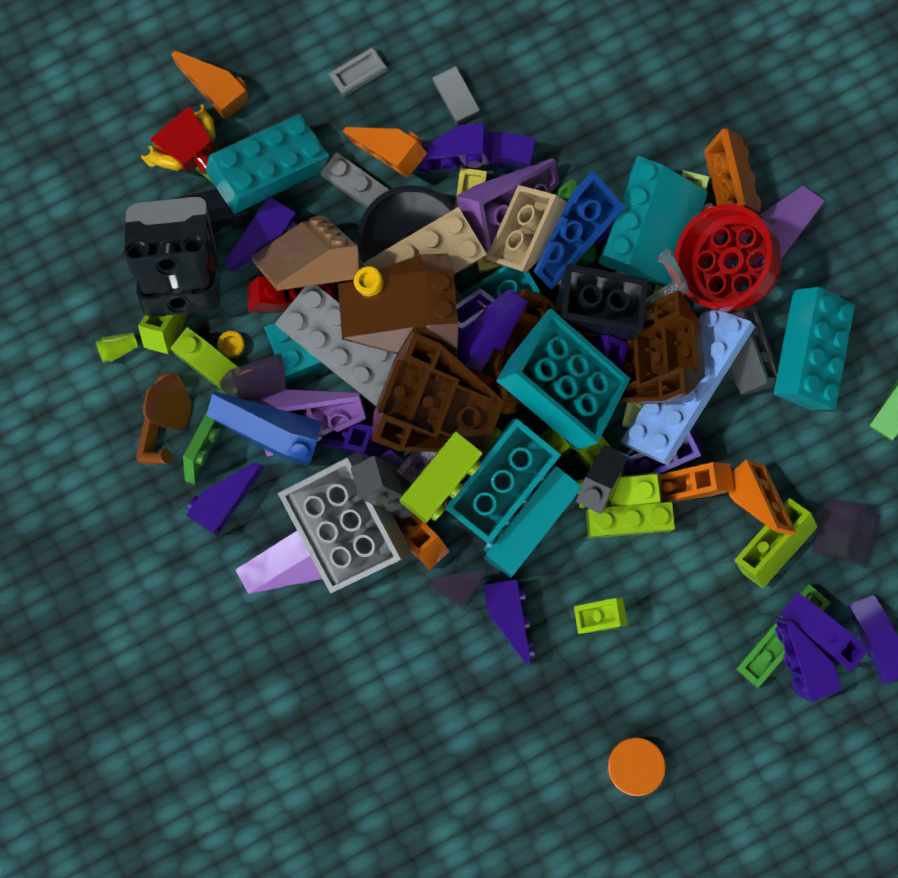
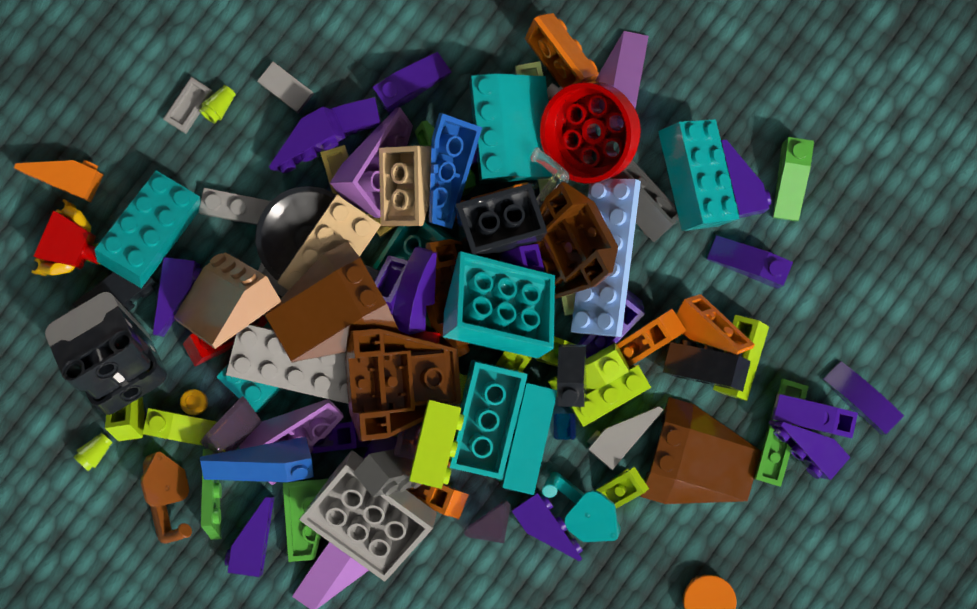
camera: 30 degrees left, 5 degrees up
orange slope [343,127,427,179] -> none
yellow tile [354,266,384,297] -> none
slope [812,499,881,568] -> none
none -> lime cone [199,85,236,124]
none -> bright green wing [283,479,328,562]
none -> dark purple slope [373,52,452,115]
none -> teal piece [542,472,621,542]
none -> slope [554,413,576,440]
none -> light grey slope [587,406,663,470]
none -> reddish brown wedge [640,397,761,504]
none -> black brick [663,340,751,392]
none -> dark purple slope [707,235,793,289]
none -> dark purple slope [721,139,771,218]

